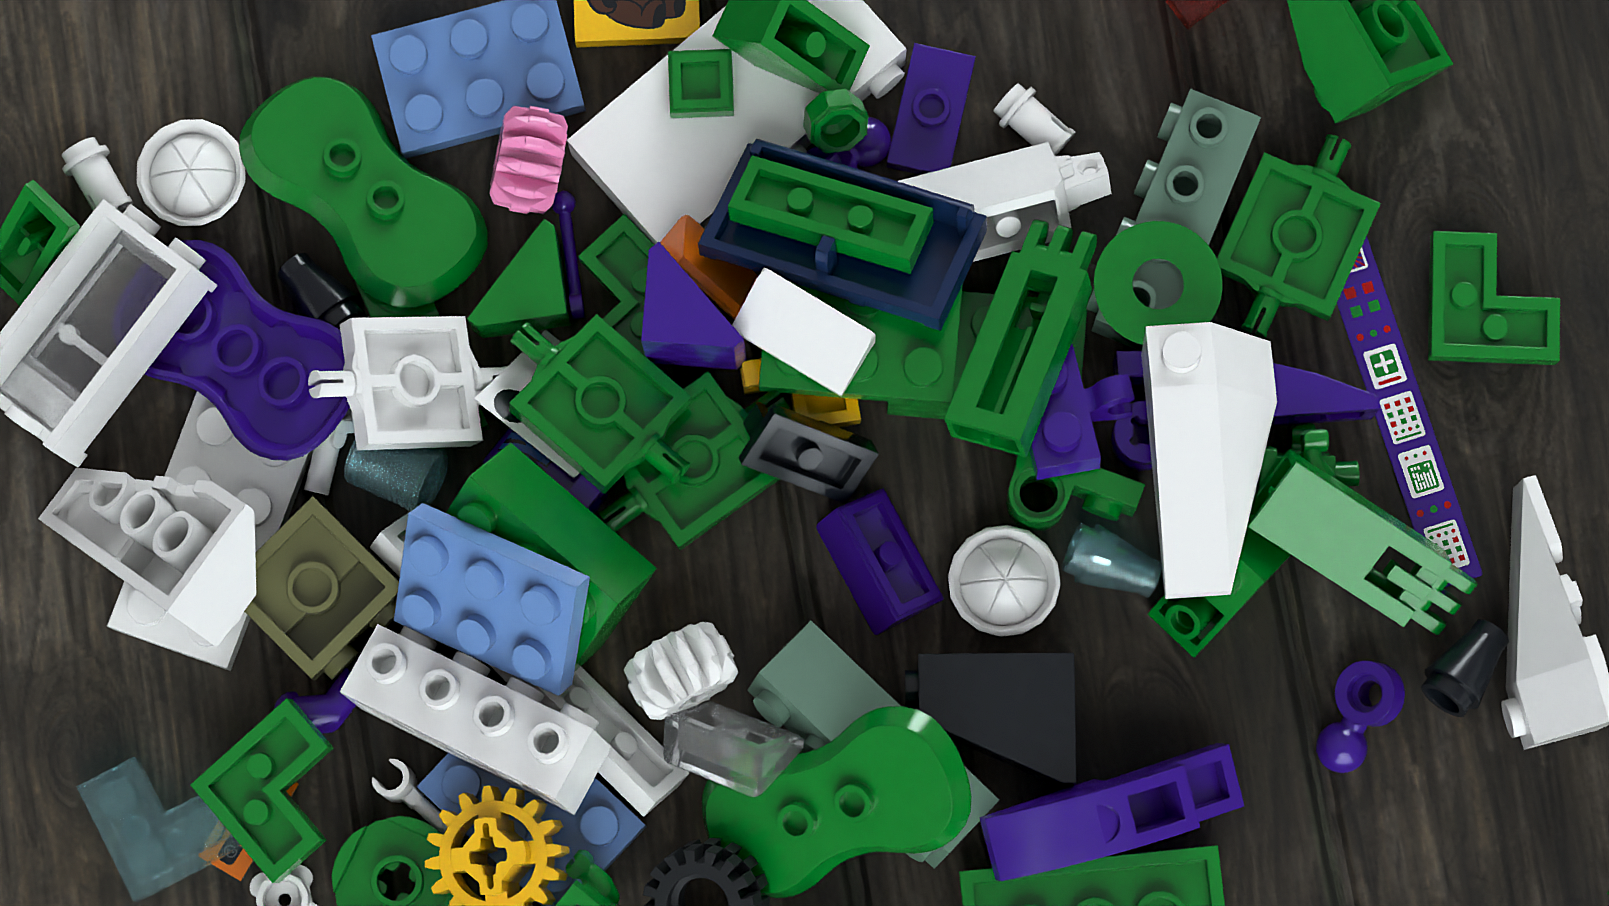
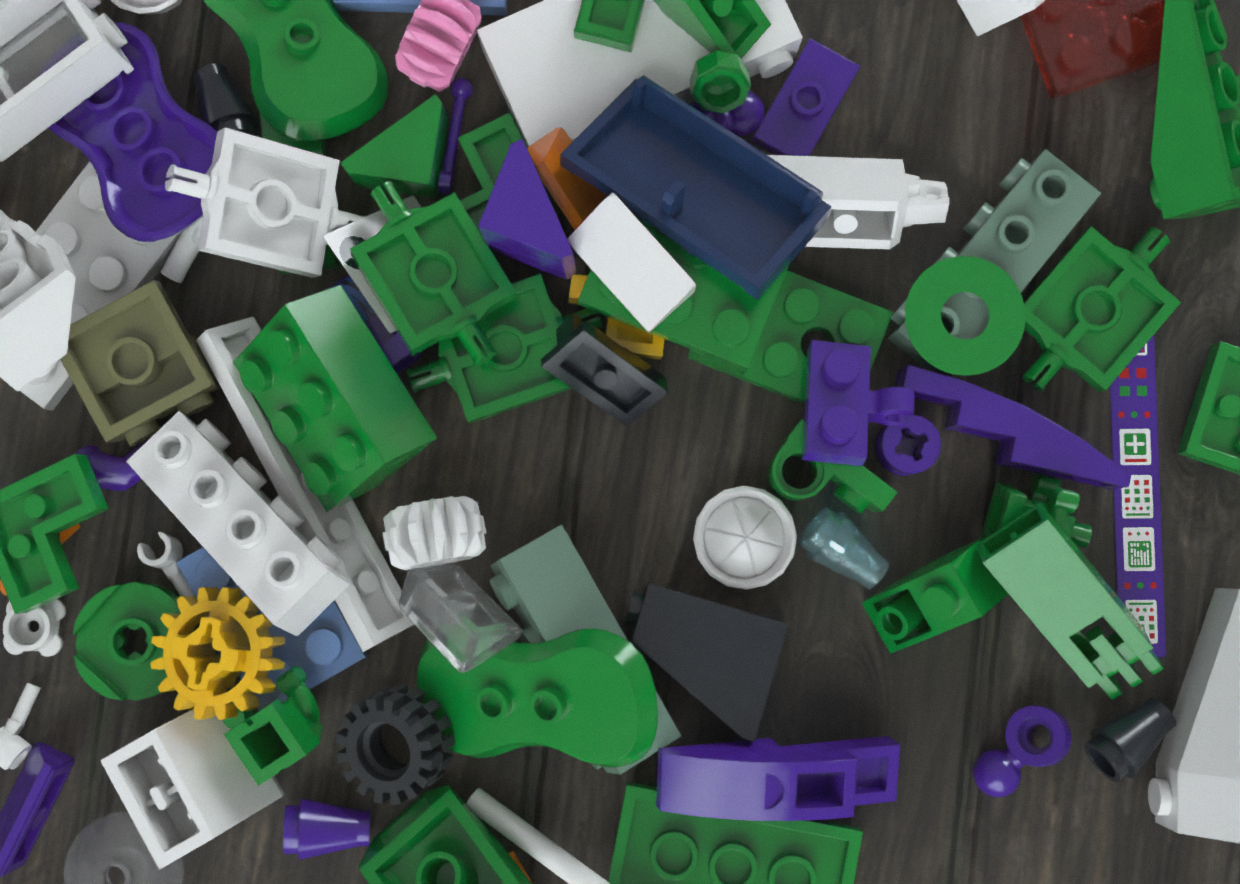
camera: 15 degrees right, 5 degrees up
clear light blue piece [344,440,448,511] -> none
medium blue plate [394,503,590,696] -> none
green plate [728,155,934,274] -> none
dark purple slope [816,488,944,635] -> none
green hinge [944,219,1097,457] -> none
white pin [993,83,1076,156] -> none
white wedge [1141,322,1277,599] -> none

